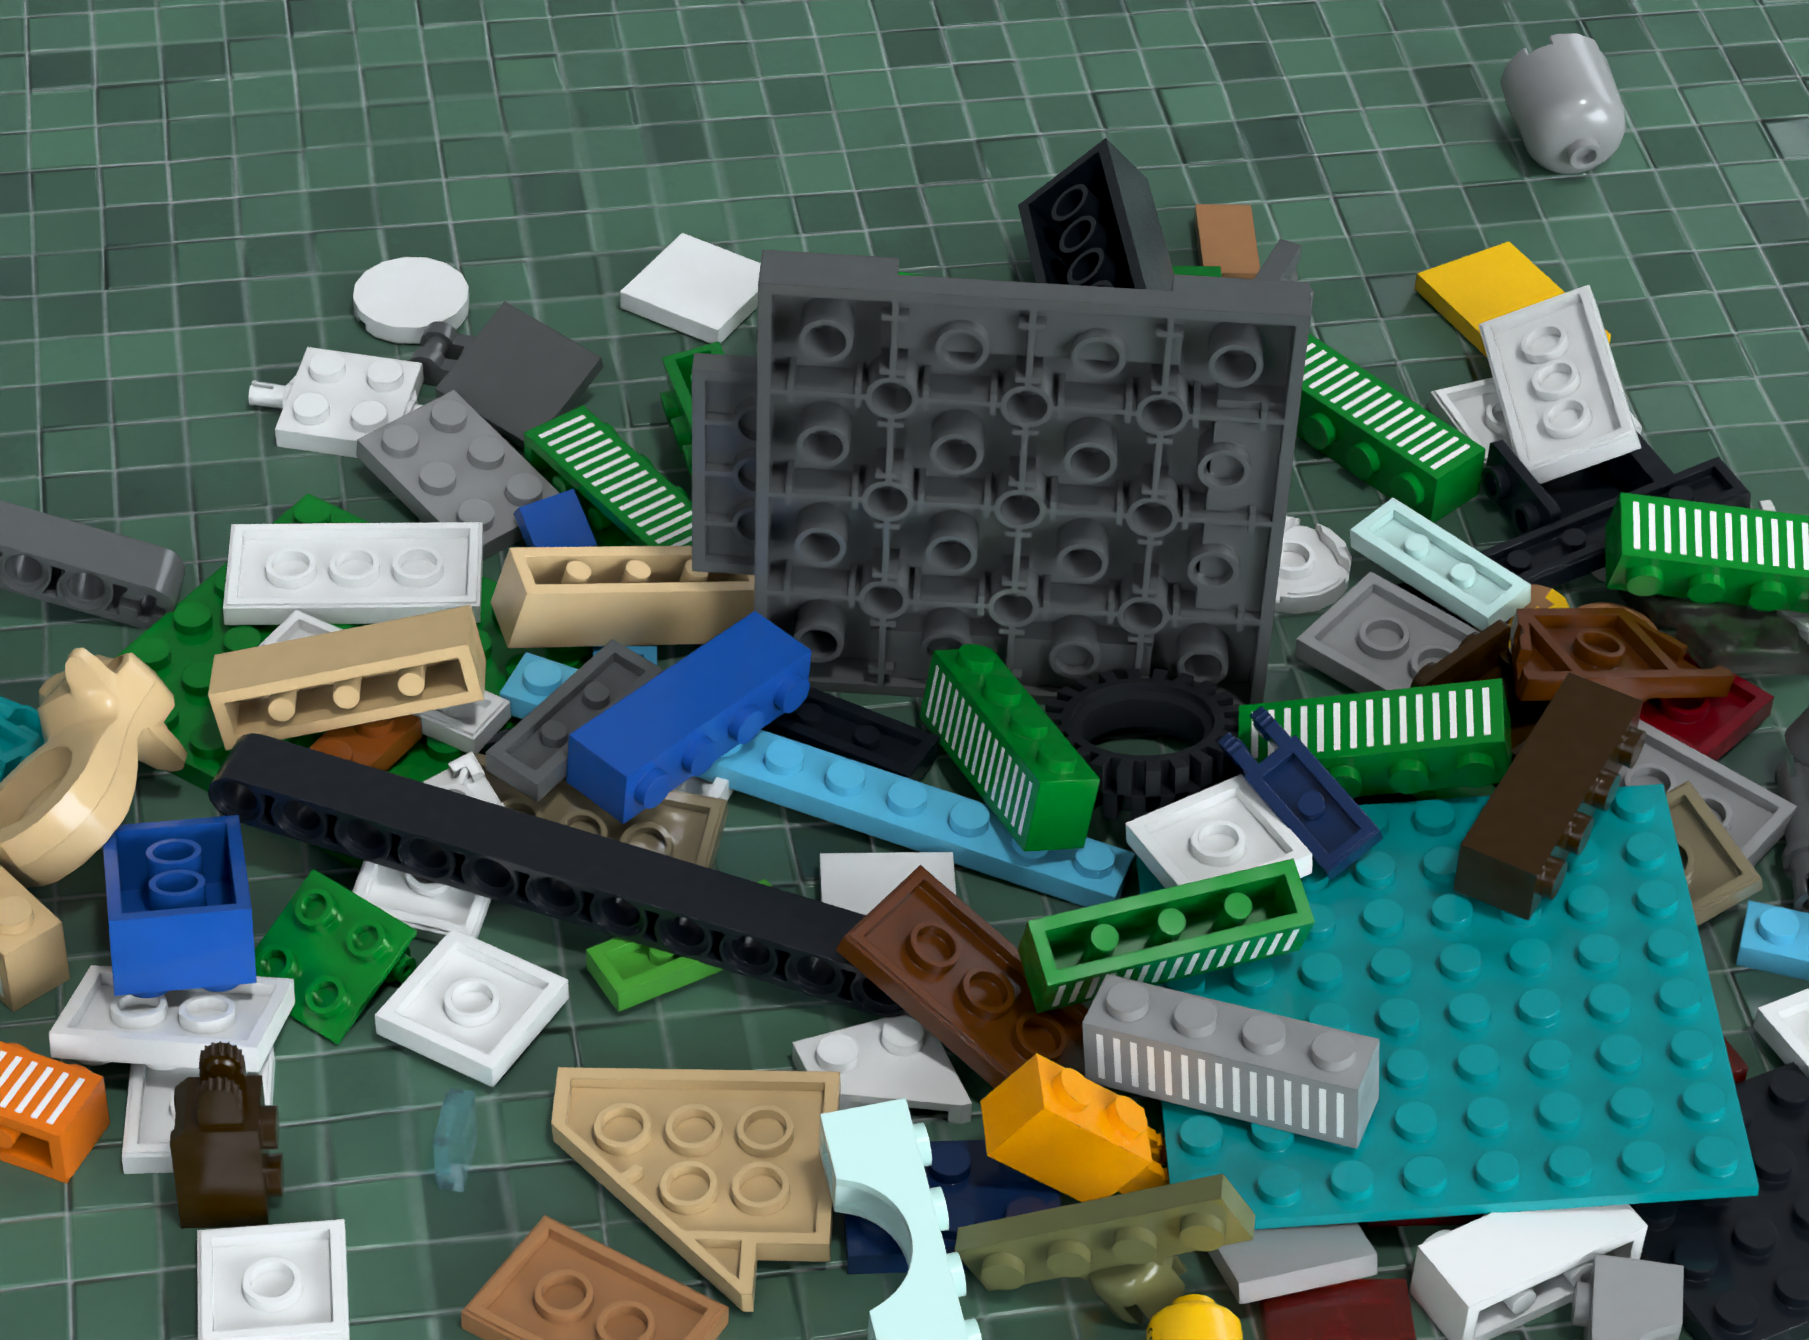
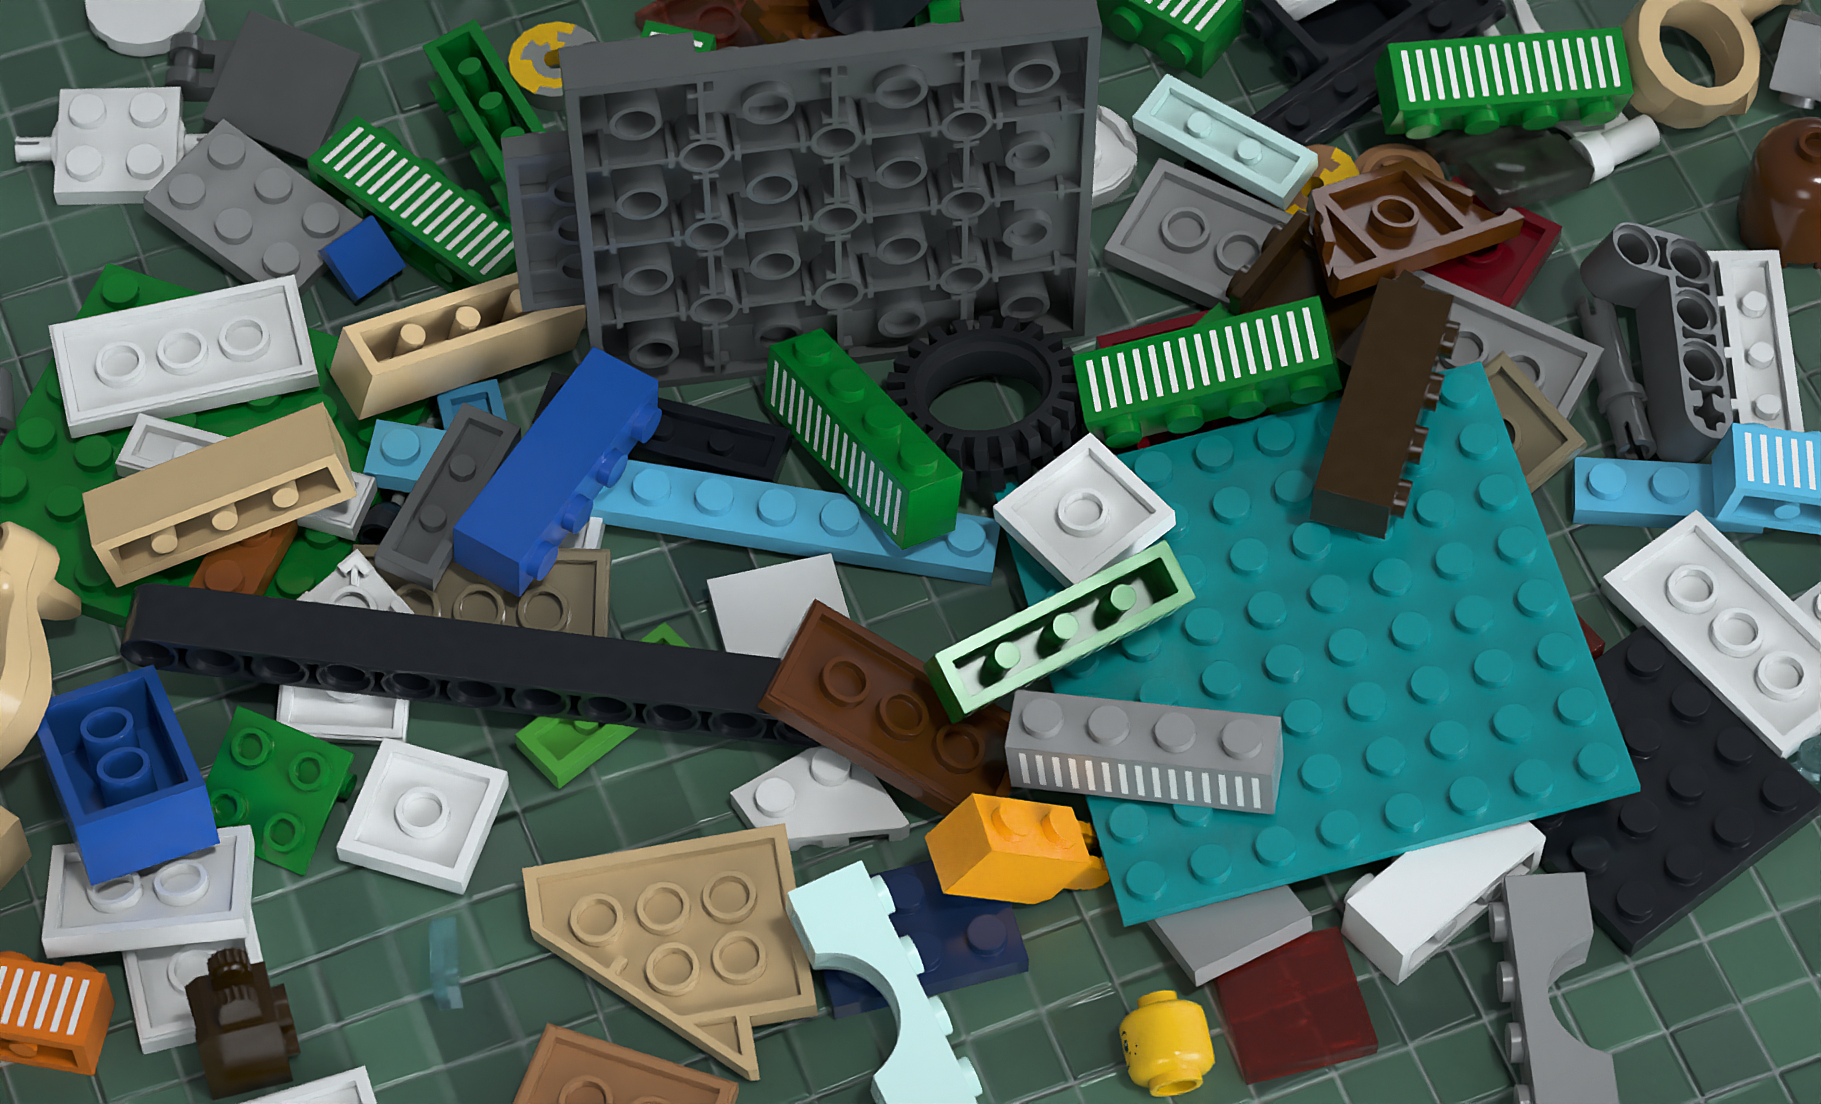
camera: 10 degrees left, 15 degrees up
olive plate [955,1174,1255,1324] -> none
dark blue hinge [1217,706,1383,881] -> none

